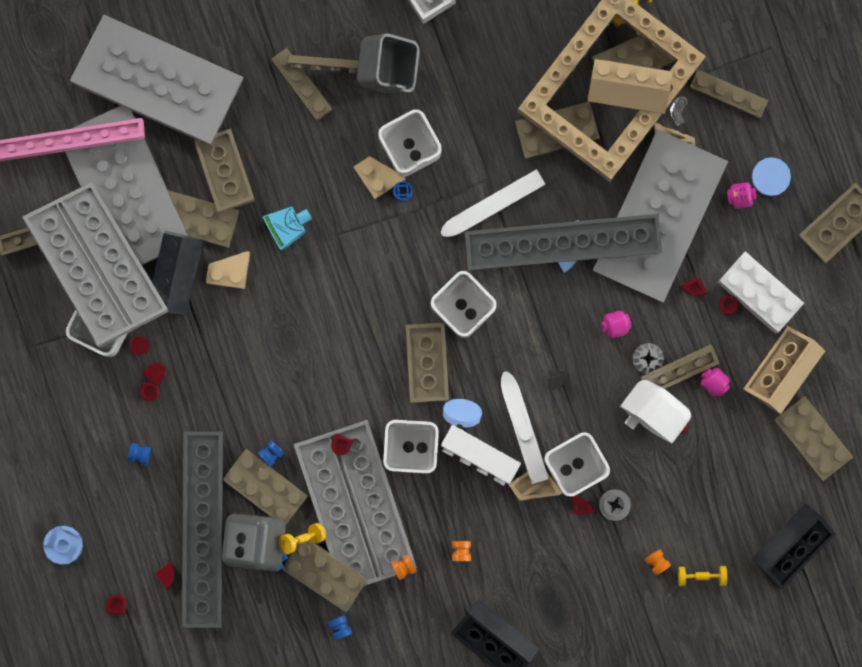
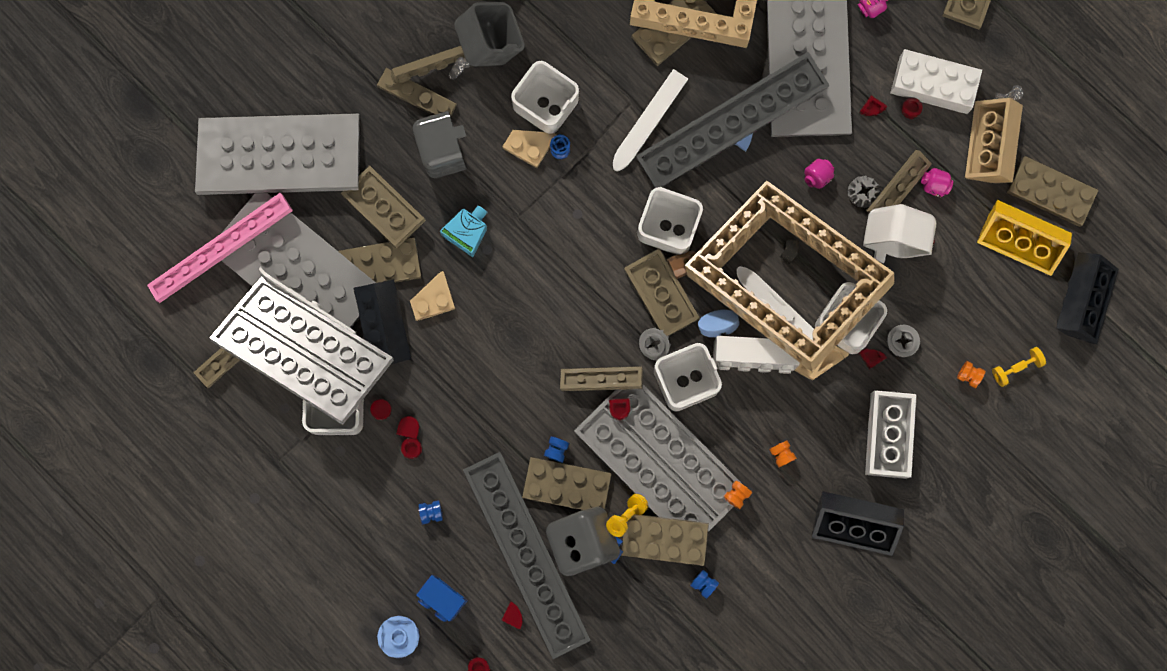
camera: 30 degrees left, 5 degrees down
none -> white piece [259,266,357,335]
none -> dark grey piece [412,111,466,178]
none -> blue brick [416,575,468,622]
none -> clear arm [449,57,470,79]
none -> dark tan plate [560,367,643,391]
none -> light grey gear [639,327,671,360]
none -> medium nougat rock [667,251,697,279]
none -> tan brick [685,181,894,372]
none -> white brick [865,391,916,479]
none -> yellow slope [977,200,1072,276]
none -> clear arm [994,85,1024,101]

